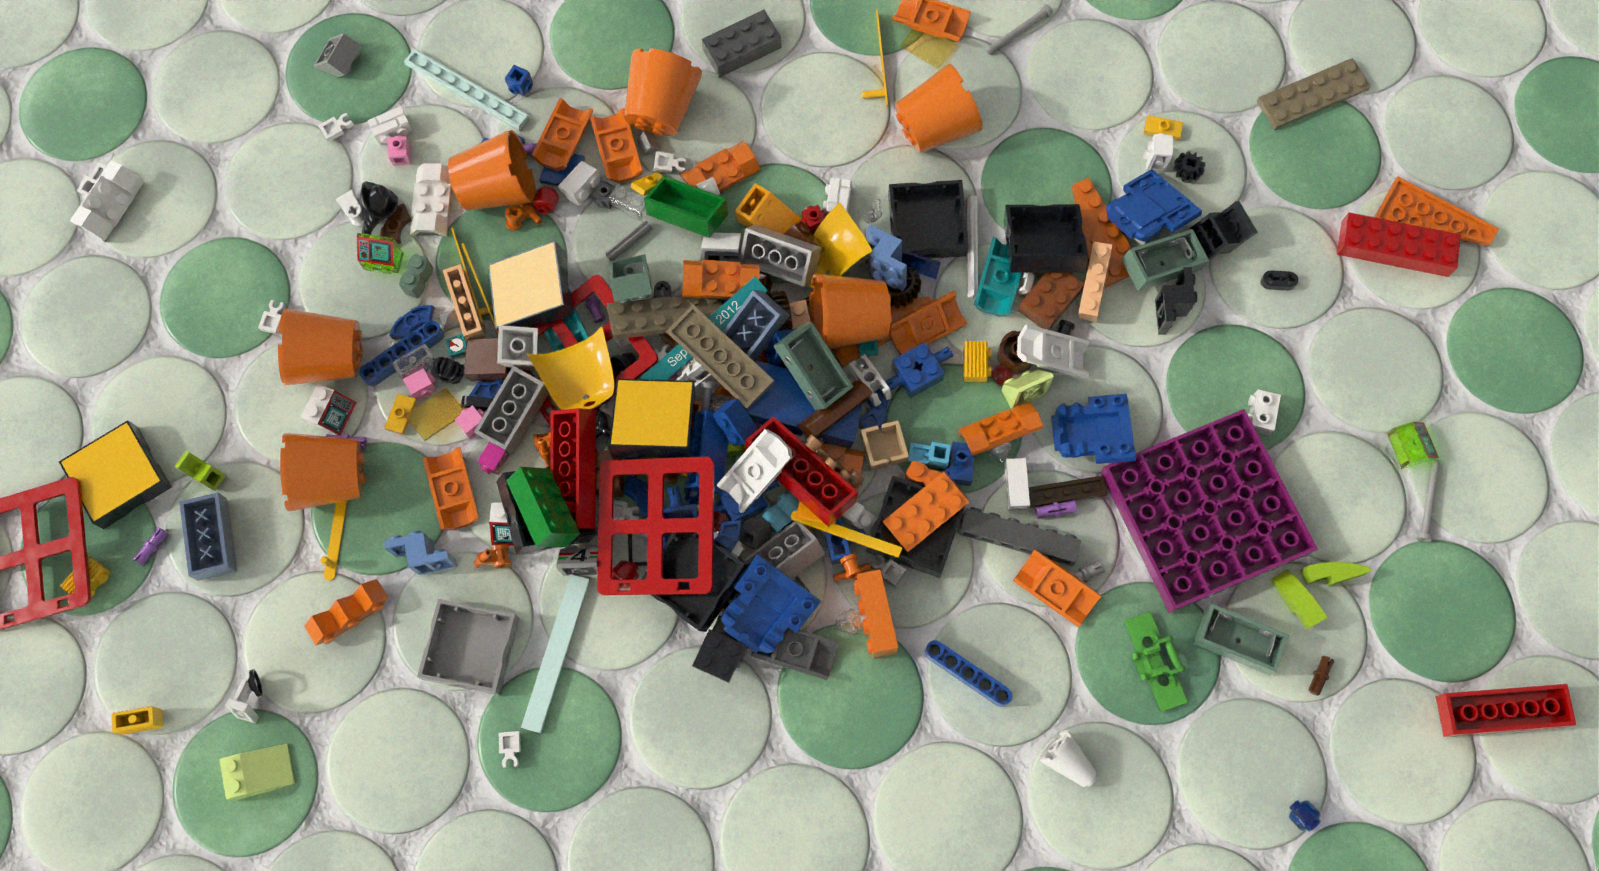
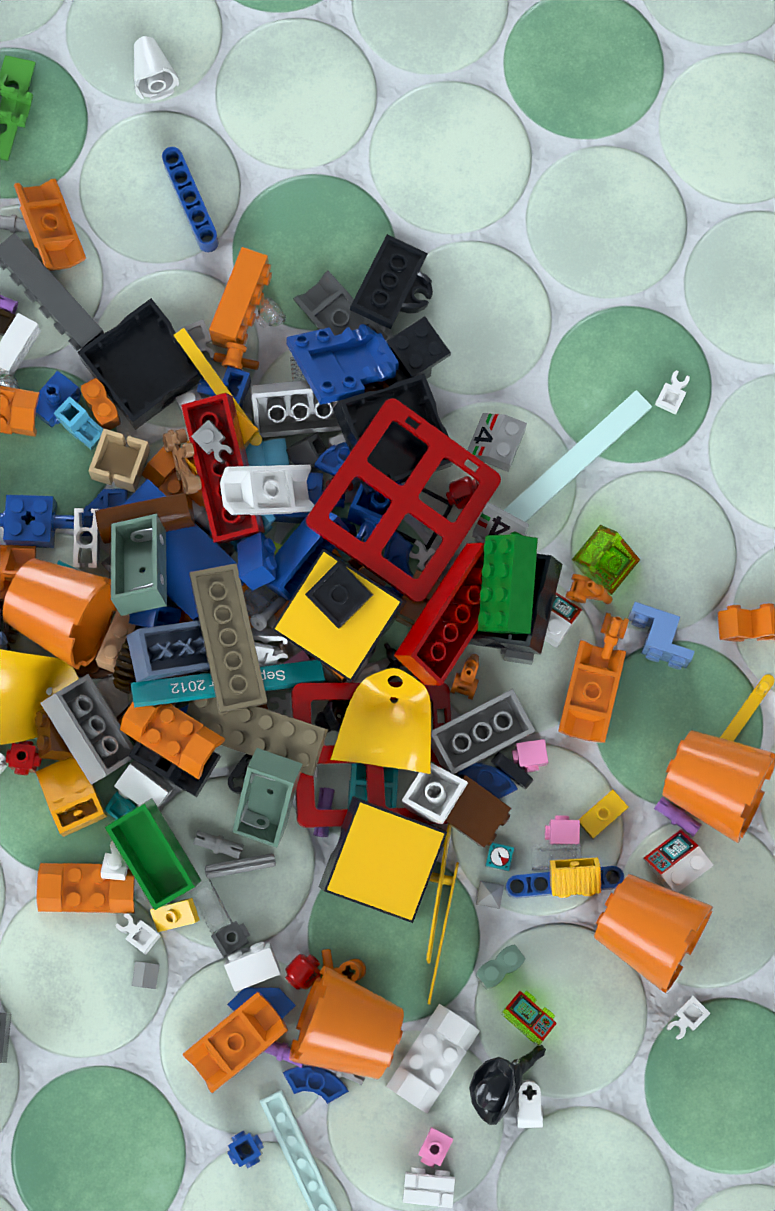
camera: 150 degrees left, 5 degrees up
reddish brown tile [380,203,412,250] -> none
blue tile [389,305,435,339] -> none
clear yellow piece [405,388,464,441] -> none
light grey tile [417,599,520,696] -> none
black gear [431,357,464,384] -> none
light nougat brick [443,264,487,341] -> none
dark pink brick [477,442,510,475] -> none
orange piece [590,108,643,184] -> none
orange cone [624,48,702,136] -> none
orange brick [882,471,970,552] -> none
none -> teal tile [104,791,136,819]
none -> light grey plate [191,420,234,463]
none -> light grey pin [193,830,244,859]
none -> black tile [305,560,374,629]
none -> black plate [349,234,433,329]
none -> light grey slope [467,413,527,472]
none -> yellow brick [549,857,601,898]
none -> clear neon green slope [571,525,640,595]
none -> orange piece [600,612,629,659]

